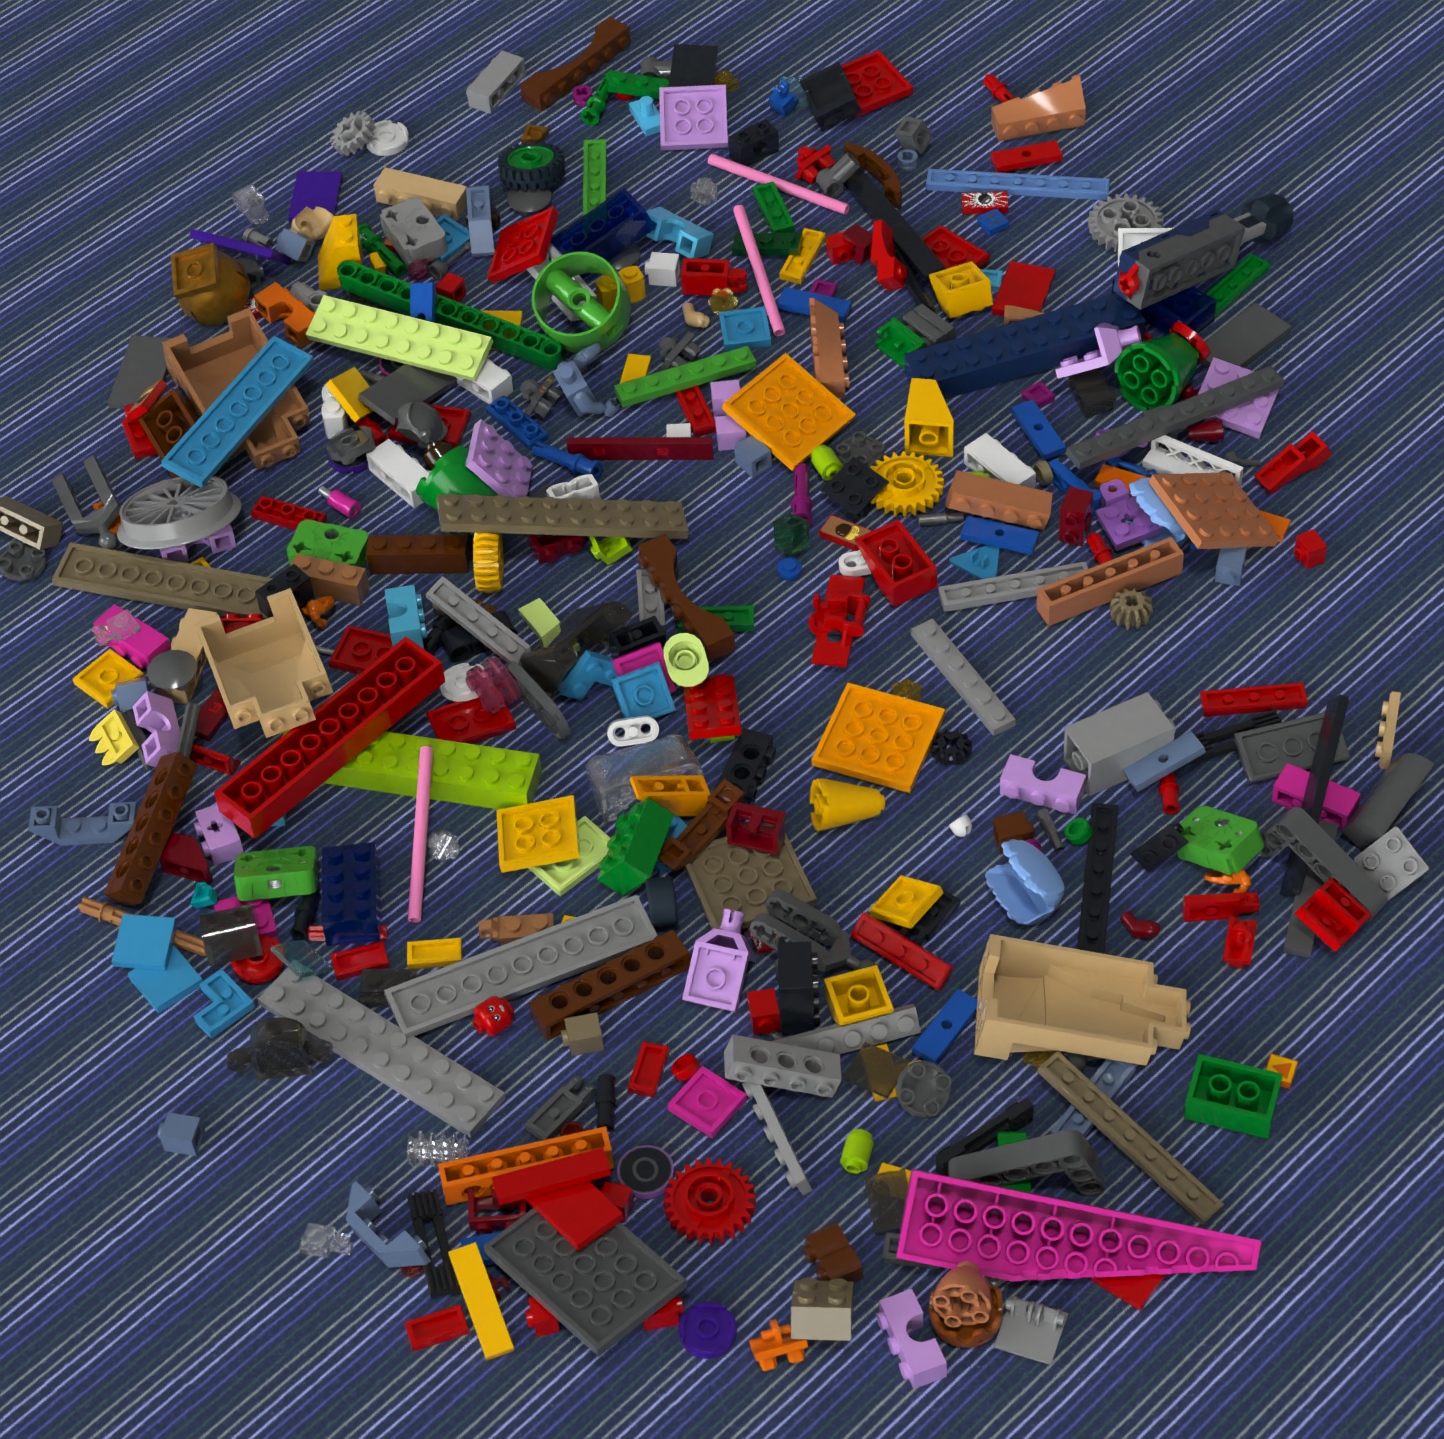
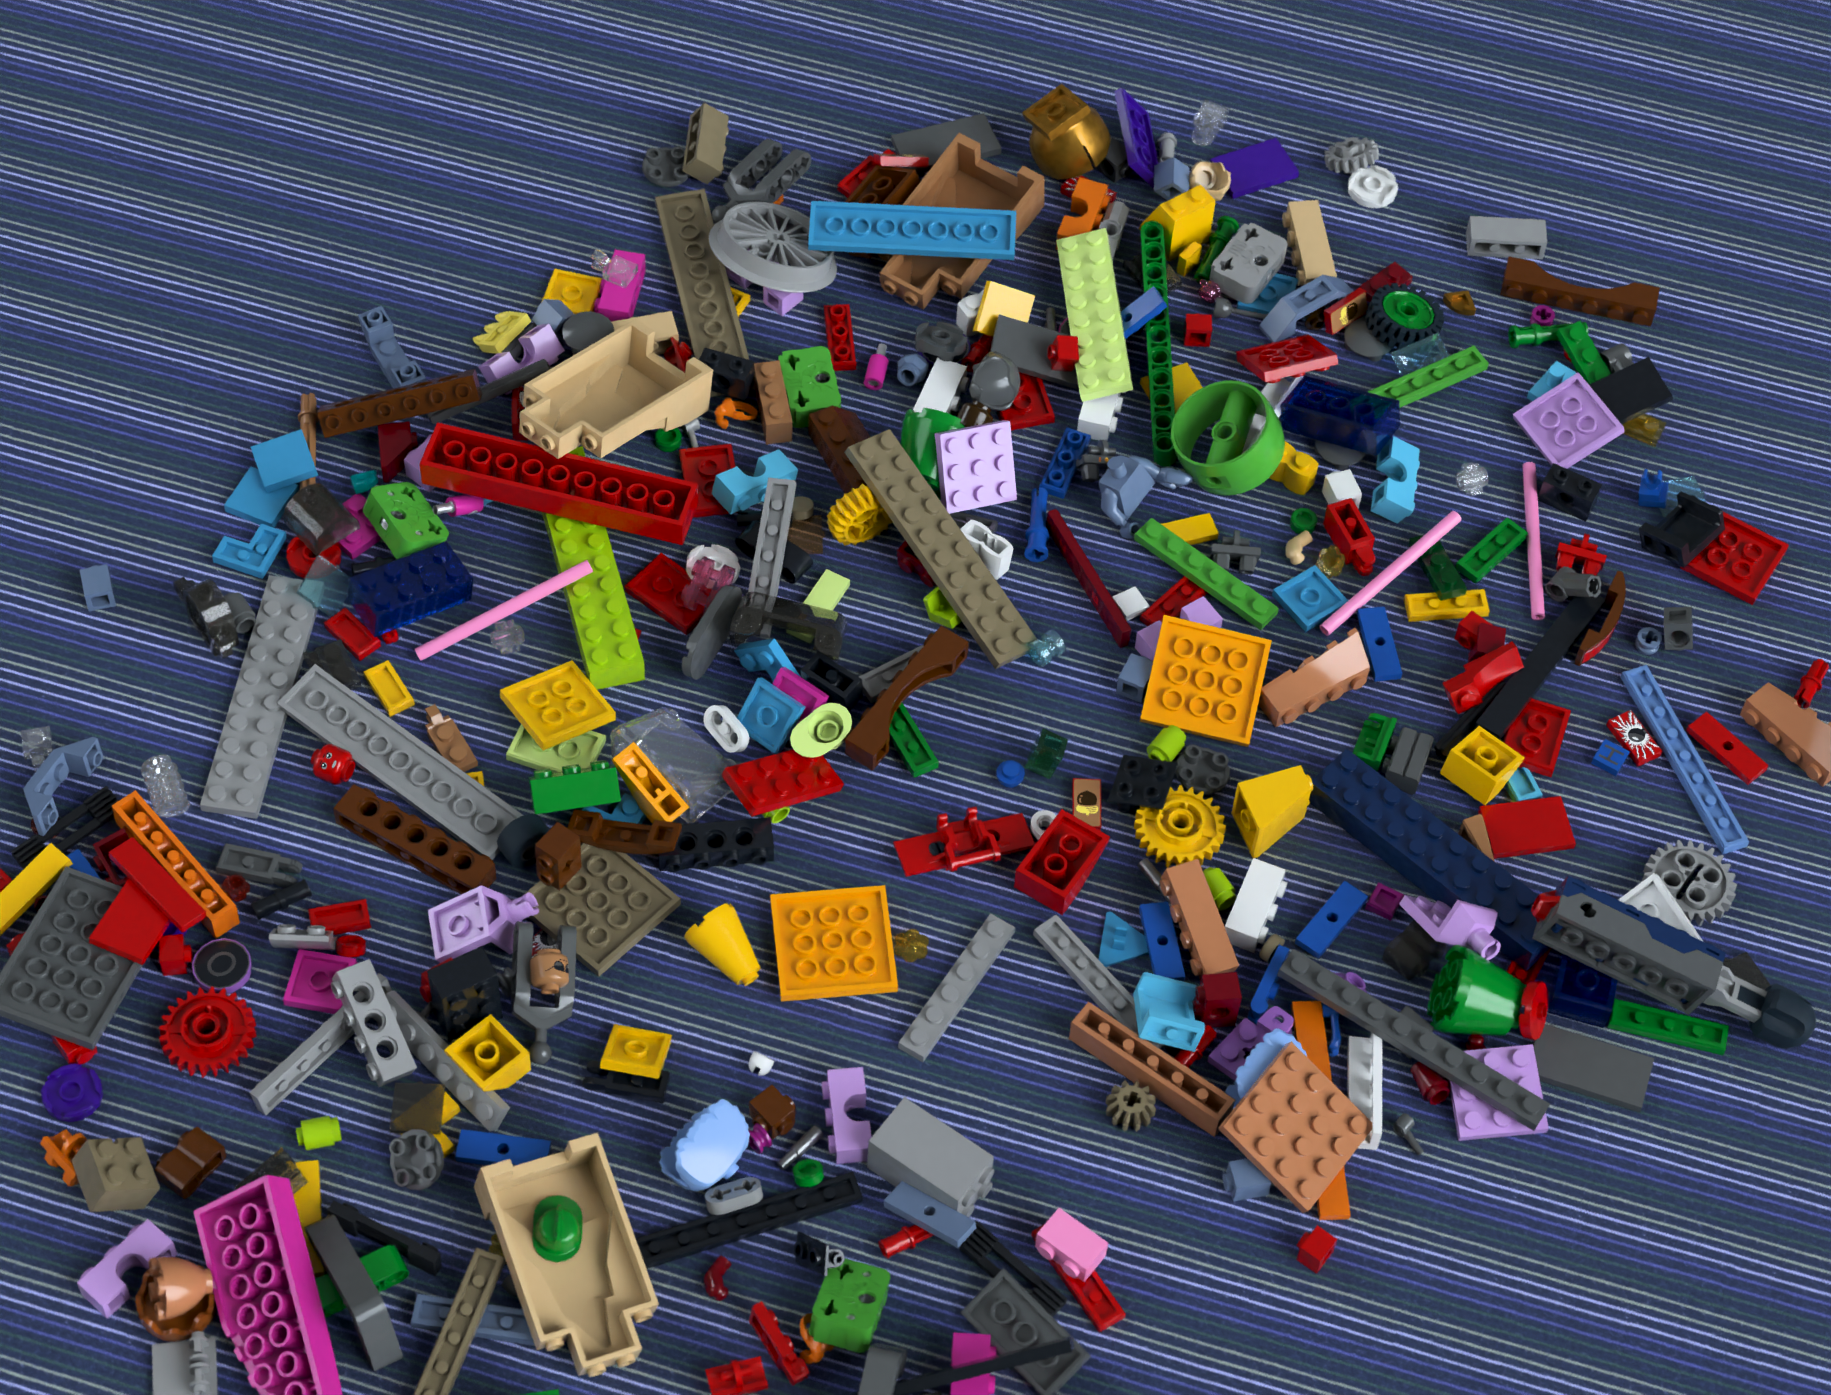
camera: 55 degrees right, 5 degrees up
dark tan brick [561,1012,604,1057] -> none
dark red window [726,801,786,855] -> none
magenta pin [790,463,813,529] -> none
magenta tile [810,279,838,297] -> none
red tile [850,912,954,991] -> none
black gear [930,729,972,765] -> none
red slope [1254,431,1332,495] -> none
none -> light grey slope [269,924,337,950]
none -> dark pink piece [433,494,484,517]
none -> medium nougat head [530,948,569,994]
none -> green piece [532,1195,583,1262]
none -> reddish brown brick [535,821,582,891]
none -> light grey beam [705,1177,763,1215]
none -> sand blue rock [897,353,929,386]
none -> clear light blue wheel [1027,629,1066,667]
none -> bright pink brick [1035,1208,1108,1282]
none -> red plate [1047,335,1079,372]
none -> medium azure panel [1133,972,1205,1052]
none -> green tile [1290,508,1318,534]
none -> tile [1324,288,1368,335]
none -> dark red plate [1359,262,1413,302]
none -> clear light blue slope [1391,332,1449,377]

